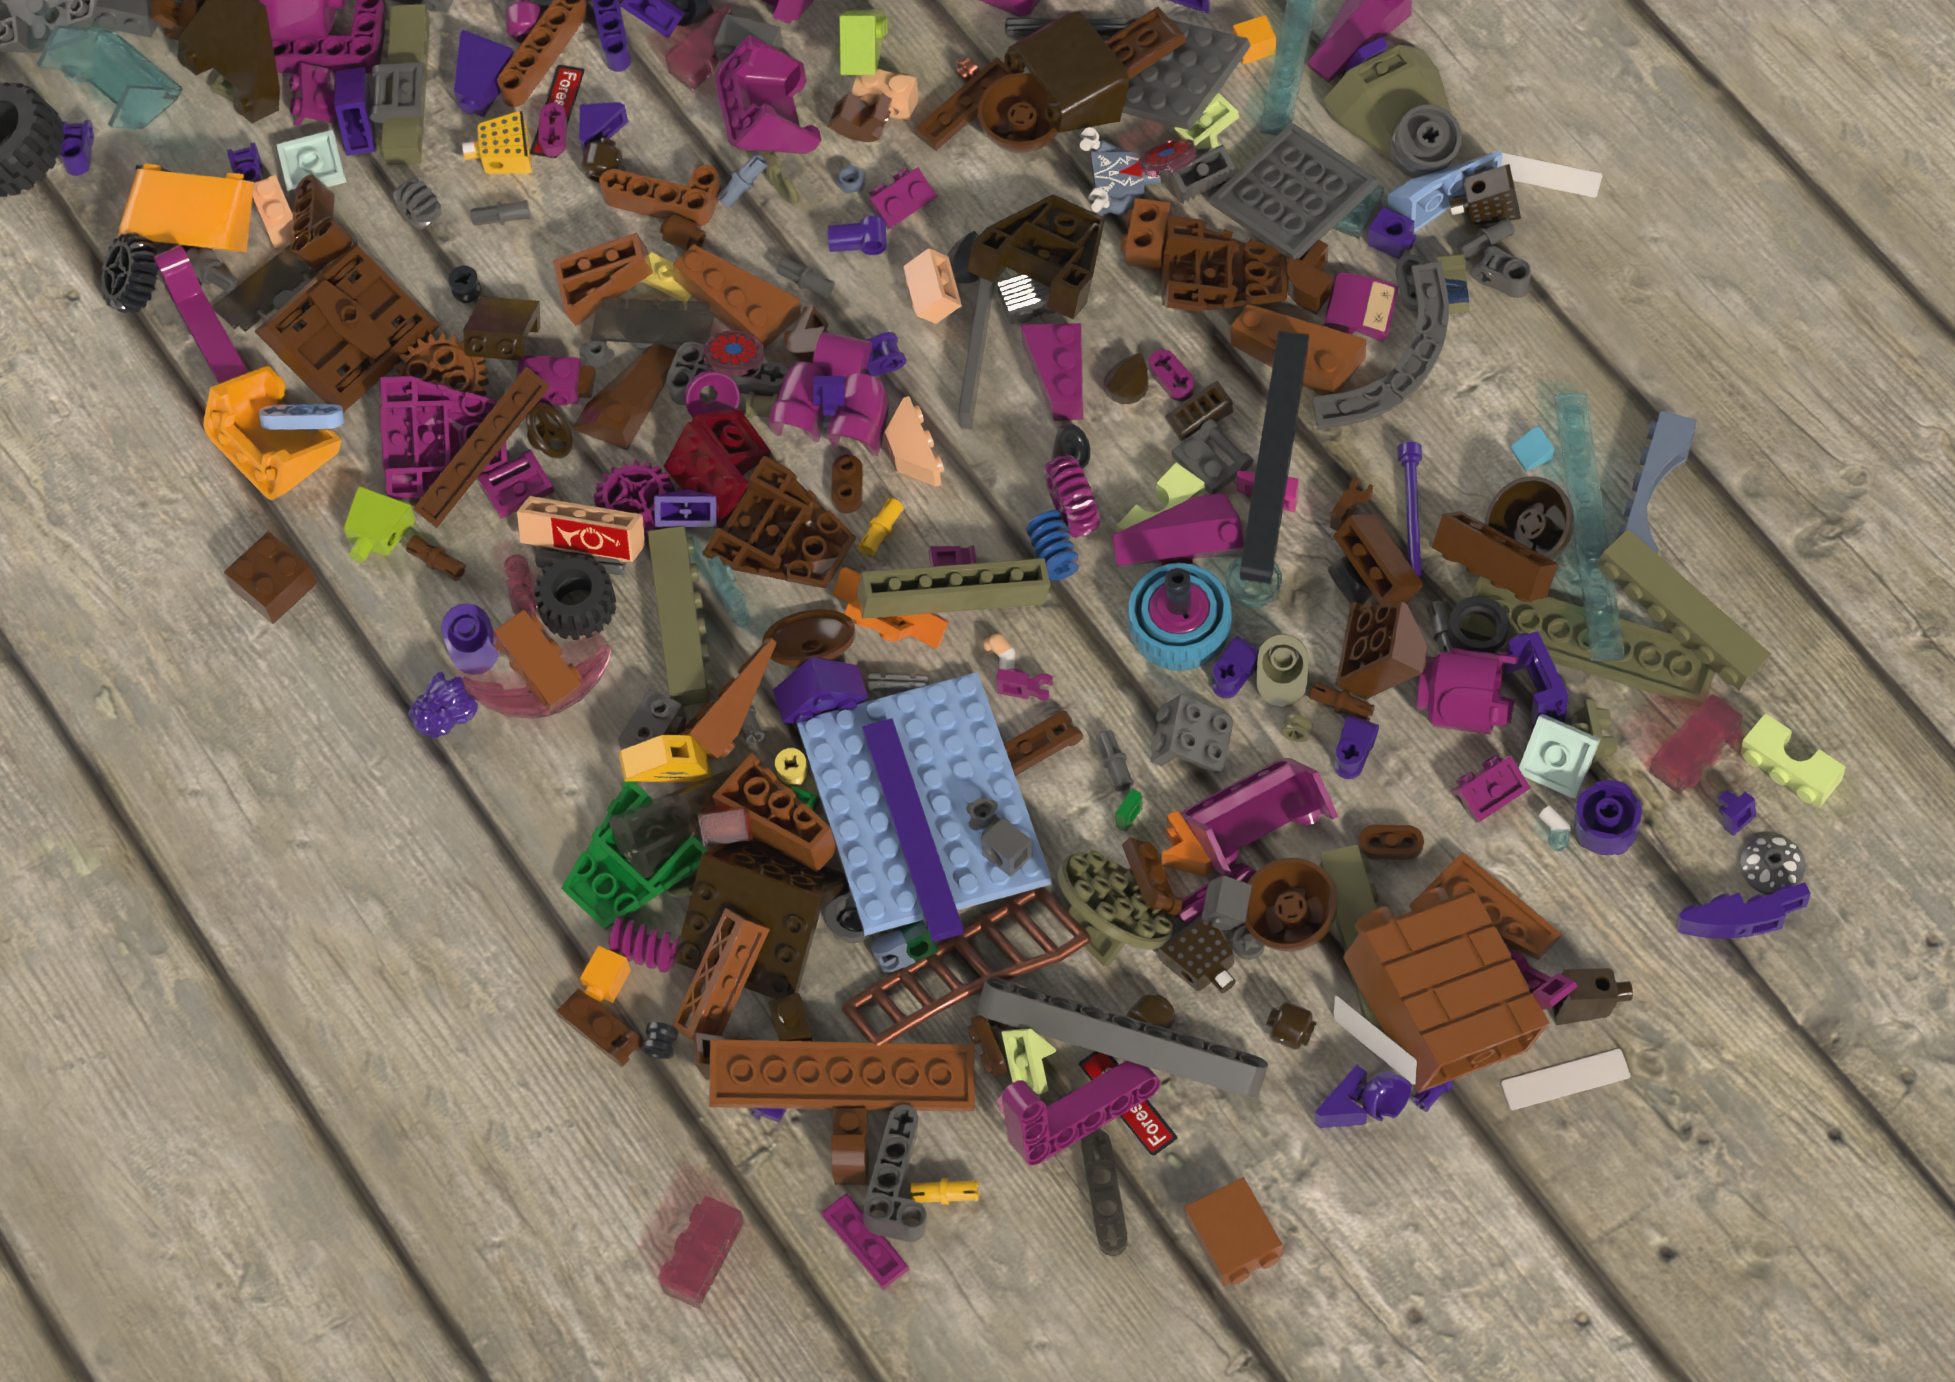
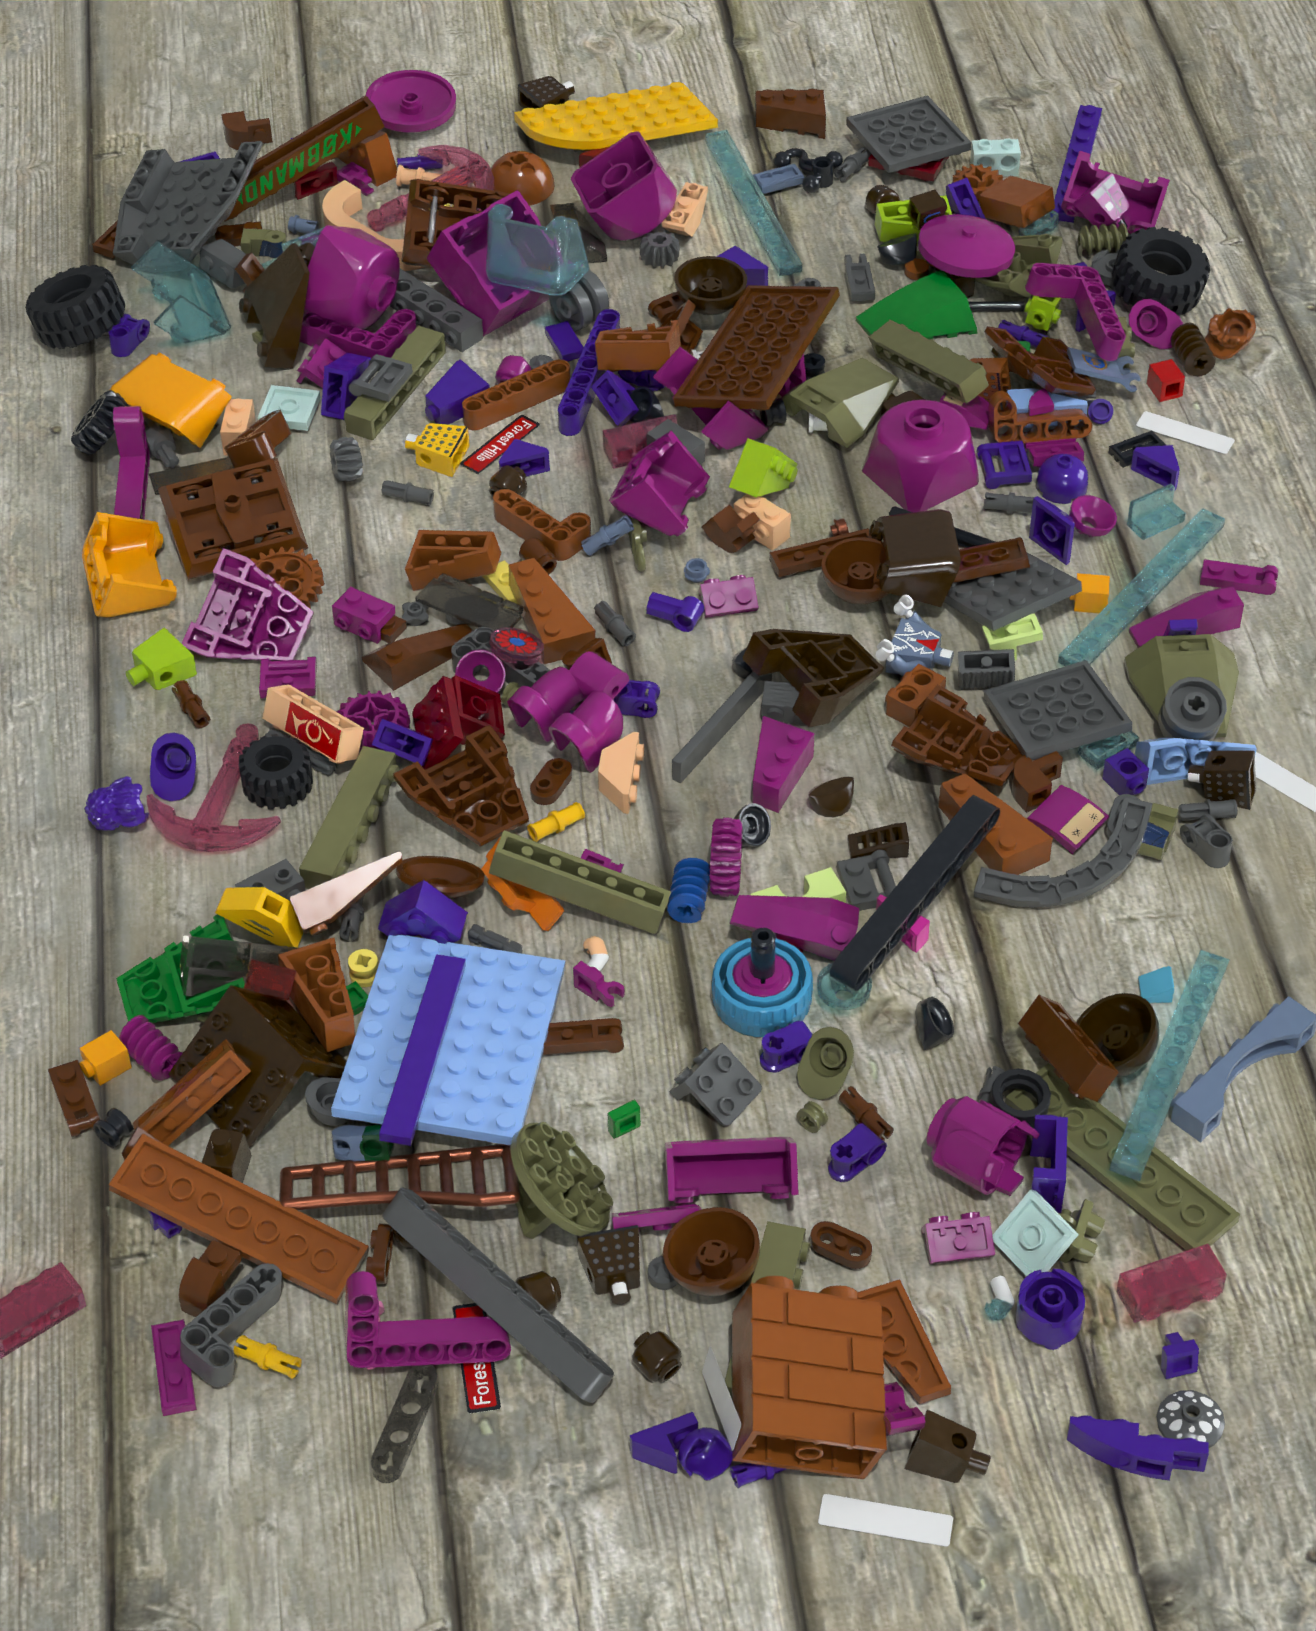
camera: 20 degrees right, 15 degrees down
reddish brown brick [224,531,317,624] -> none
dark purple piece [227,142,264,200] -> none
light blue beam [258,404,345,430] -> none
reddish brown plate [412,367,550,528] -> none
black wheel [448,265,481,303] -> none
dark brown panel [463,296,541,361] -> none
dark orange wedge [492,610,582,712] -> none
dark brown piece [526,403,573,459] -> none
magenta beam [538,103,568,157] -> none
clear light blue plate [708,556,750,628] -> none
dark purple tile [813,376,844,415] -> none
light nougat brick [903,248,962,324] -> none
dark grey plate [966,798,1000,831] -> none
dark grey brick [981,818,1032,877] -> none
yellowish green slope [1002,1029,1056,1094] -> none
dark grey axle [1096,730,1134,792] -> none
reddish brown plate [1122,837,1182,915] -> none
tile [1139,138,1197,177] -> none
magenta beam [1149,349,1194,401] -> none
orange slope [1161,810,1211,876] -> none
dark orange brick [1184,1177,1283,1286] -> none
dark grey brick [1202,875,1252,930] -> none
reddish brown plate [1330,477,1373,531] -> none
reddish brown brick [1333,514,1424,604] -> none
reddish brown wedge [1335,602,1427,700] -> none
dark purple piece [1397,442,1422,578] -> none
olive brick [1597,529,1771,691] -> none
yellowish green arch [1740,713,1846,808] -> none

